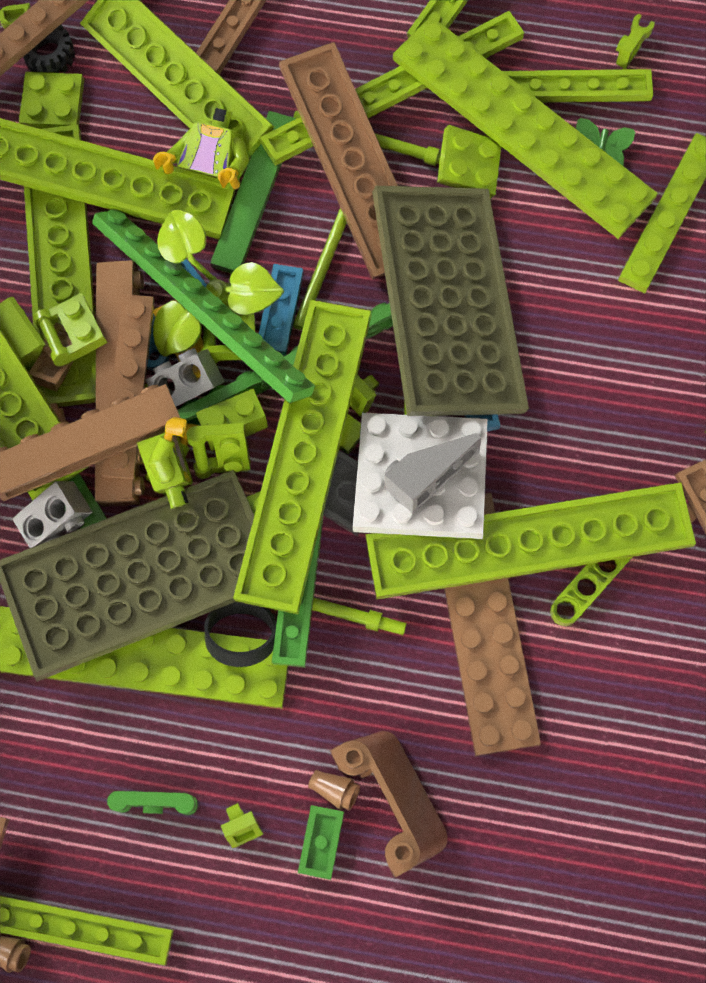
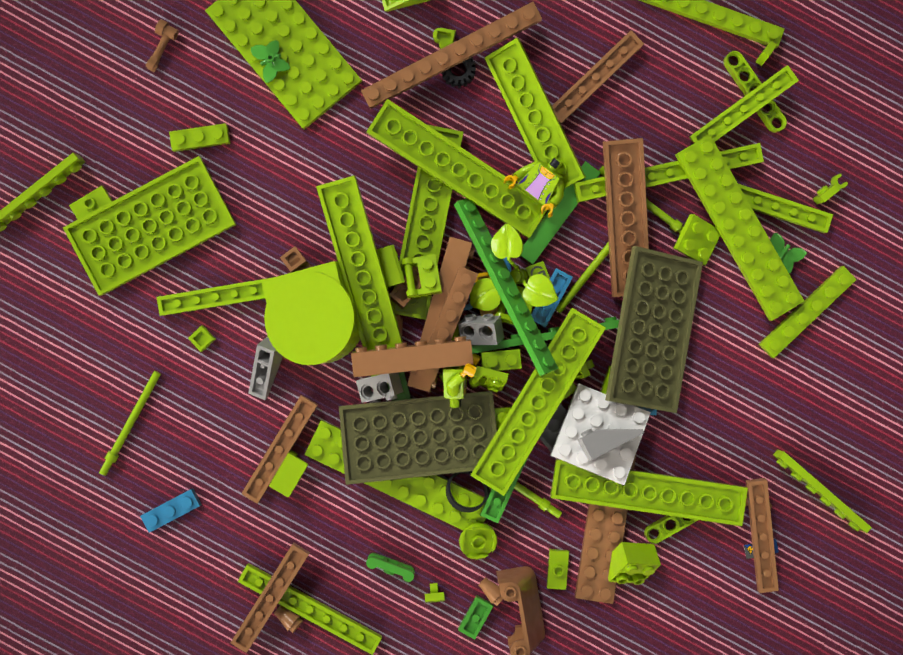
camera: 10 degrees right, 15 degrees up
lime plate [19,72,84,129] -> none
none -> lime tile [459,523,497,560]
none -> lime plate [546,549,569,590]
none -> lime slope [608,542,661,585]

